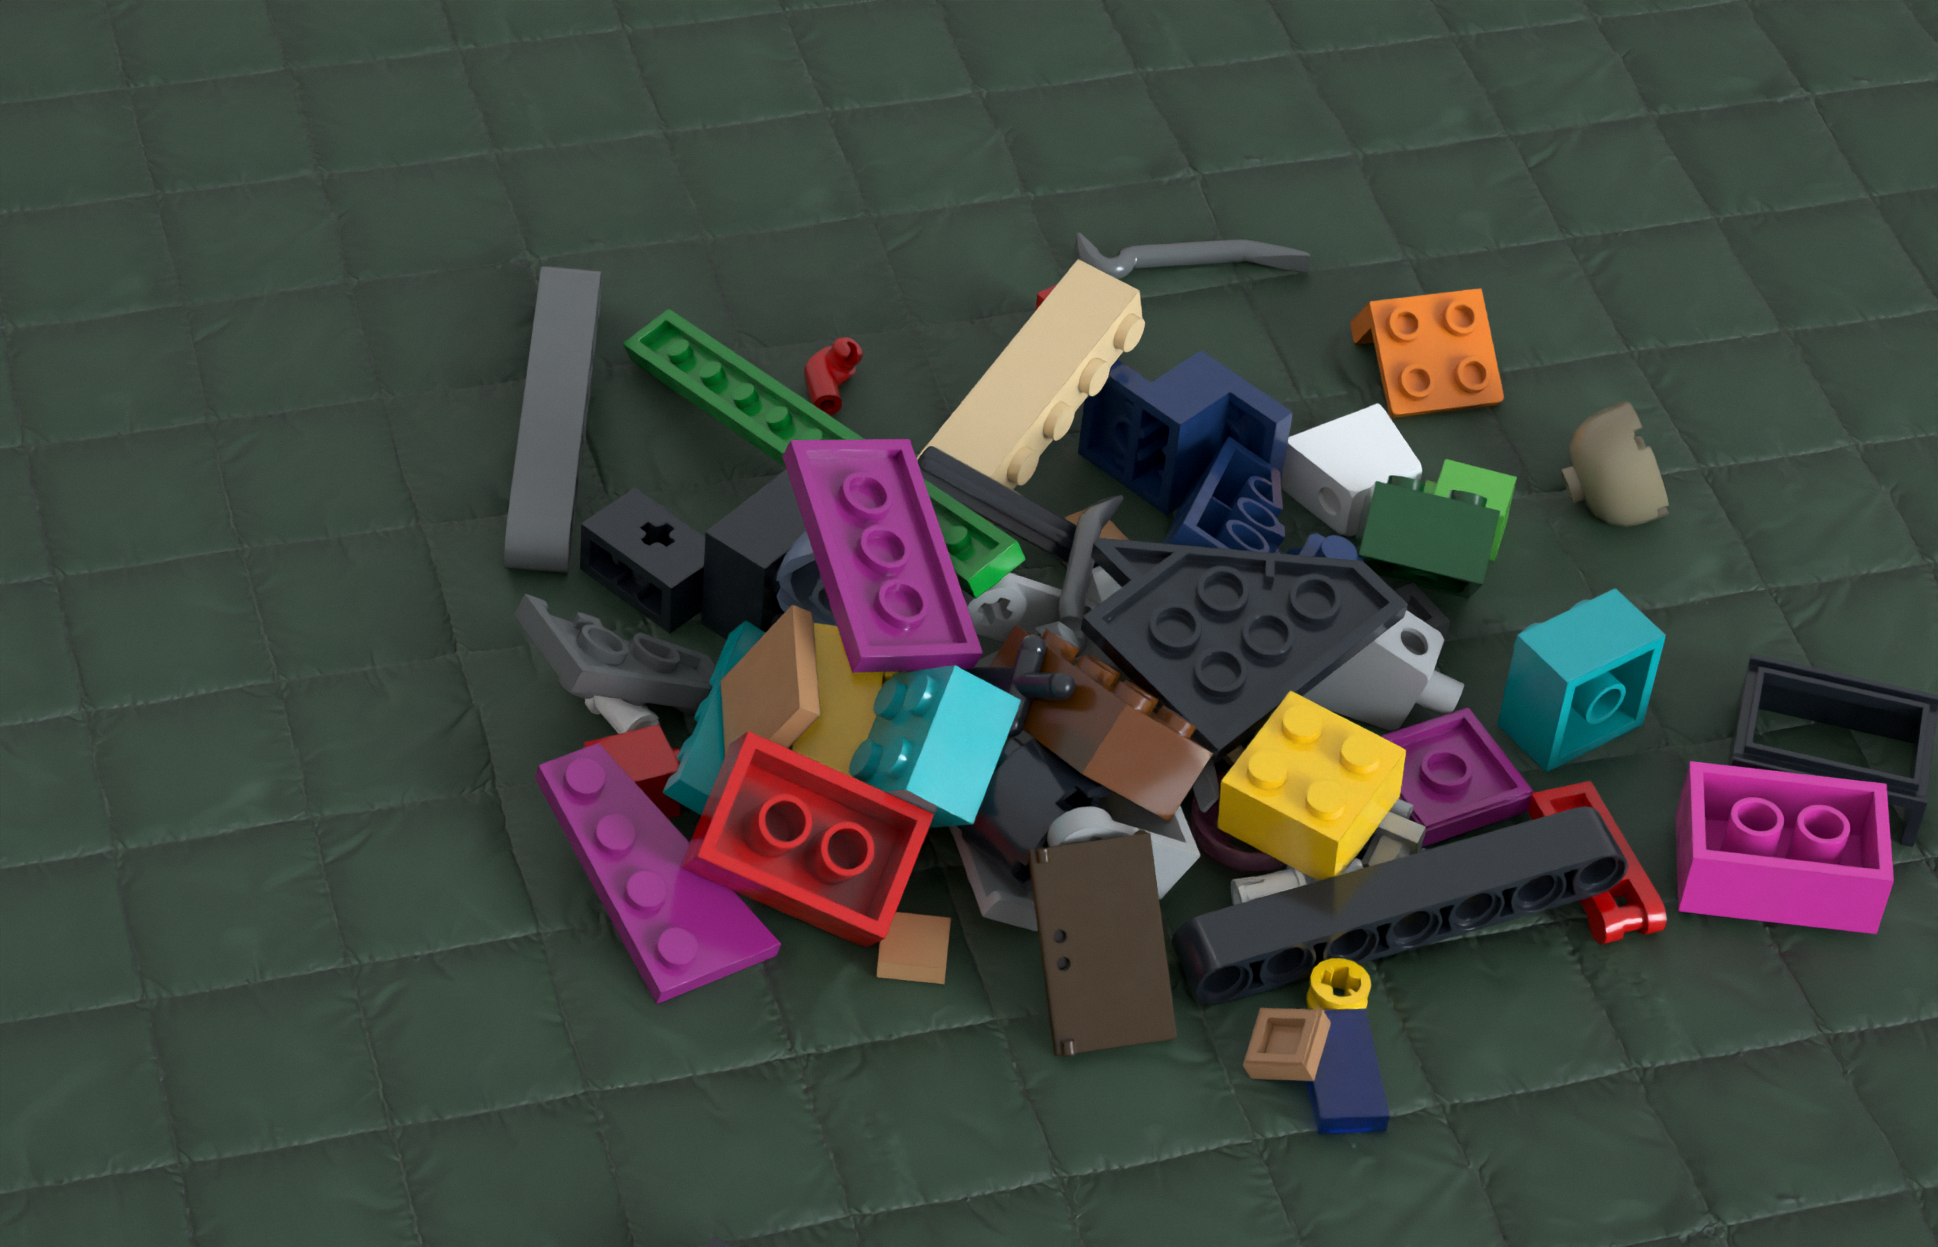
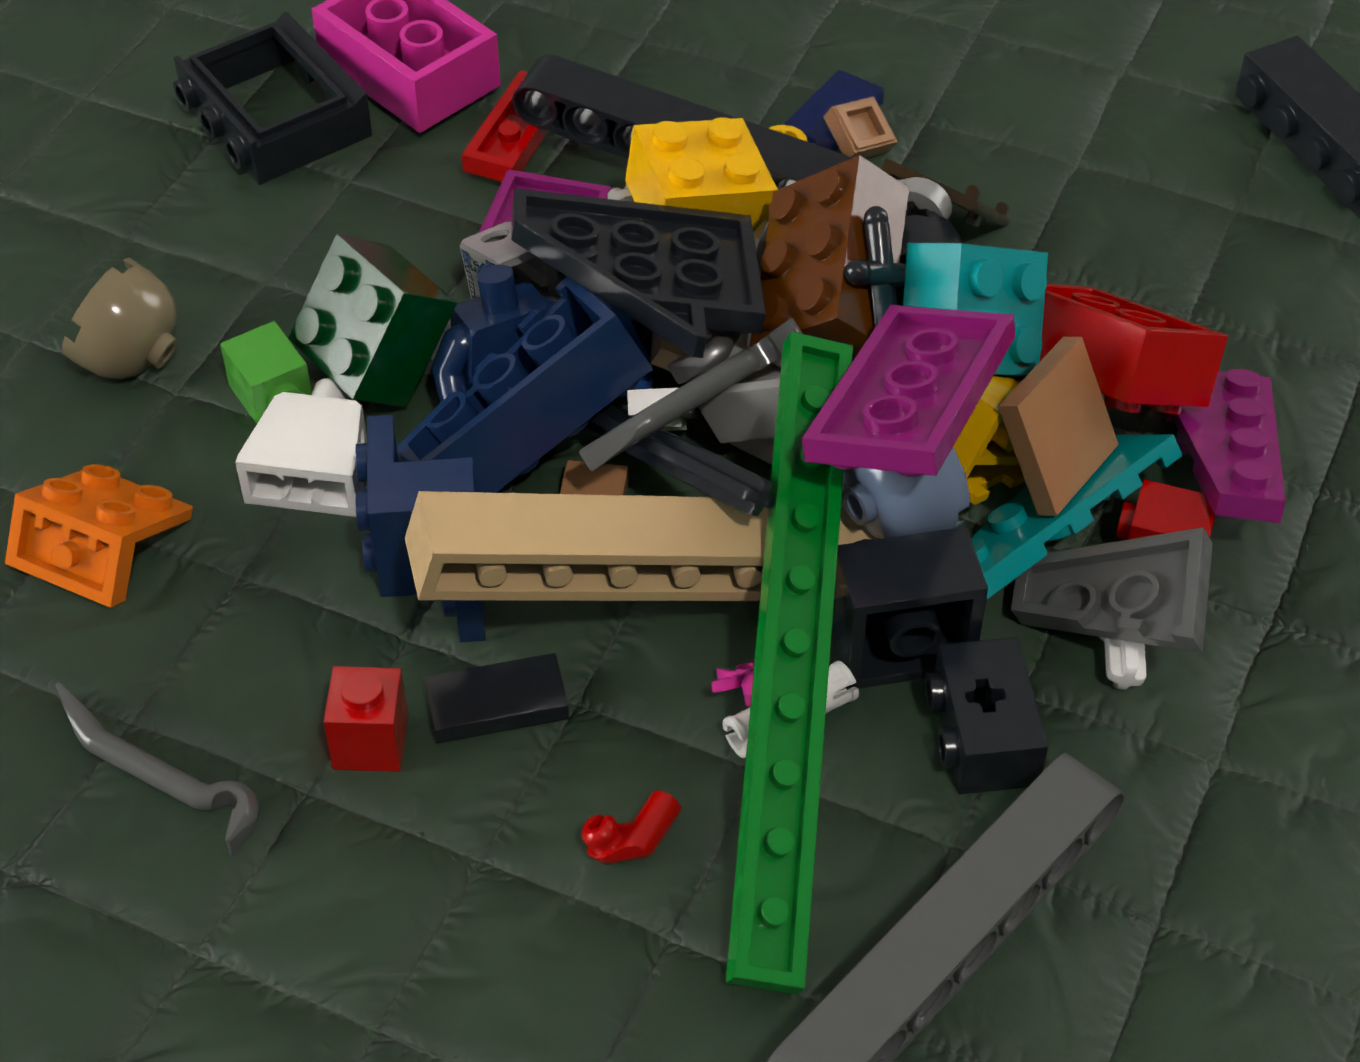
camera: 135 degrees left, 5 degrees up
teal brick [1497,588,1666,773] -> none

